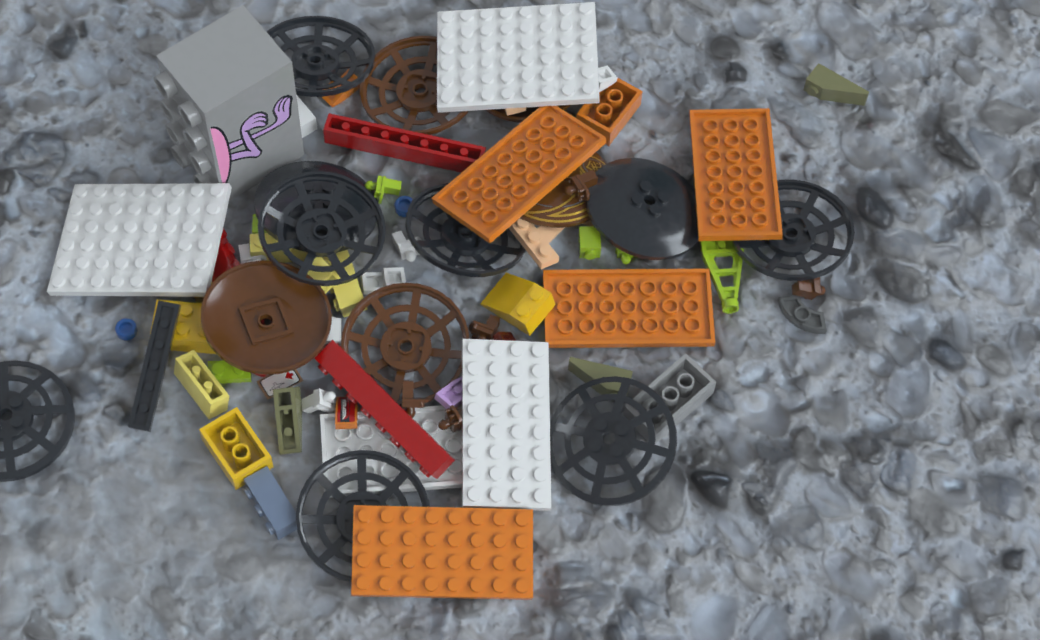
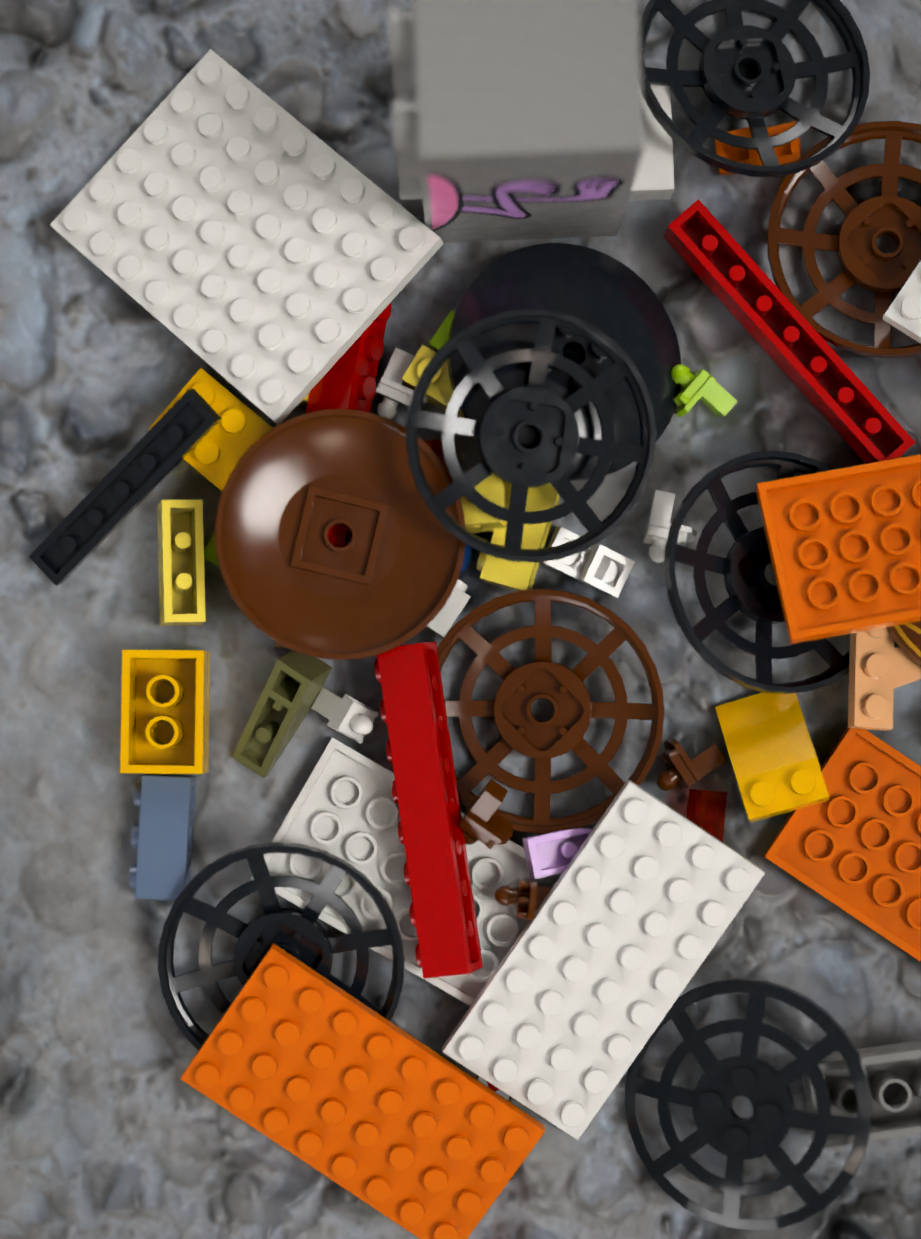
camera: 40 degrees right, 25 degrees up
blue tile [115,318,138,341] -> none
slope [335,397,358,429] -> none
blue tile [394,196,413,217] -> none
olive slope [568,357,633,402] -> none

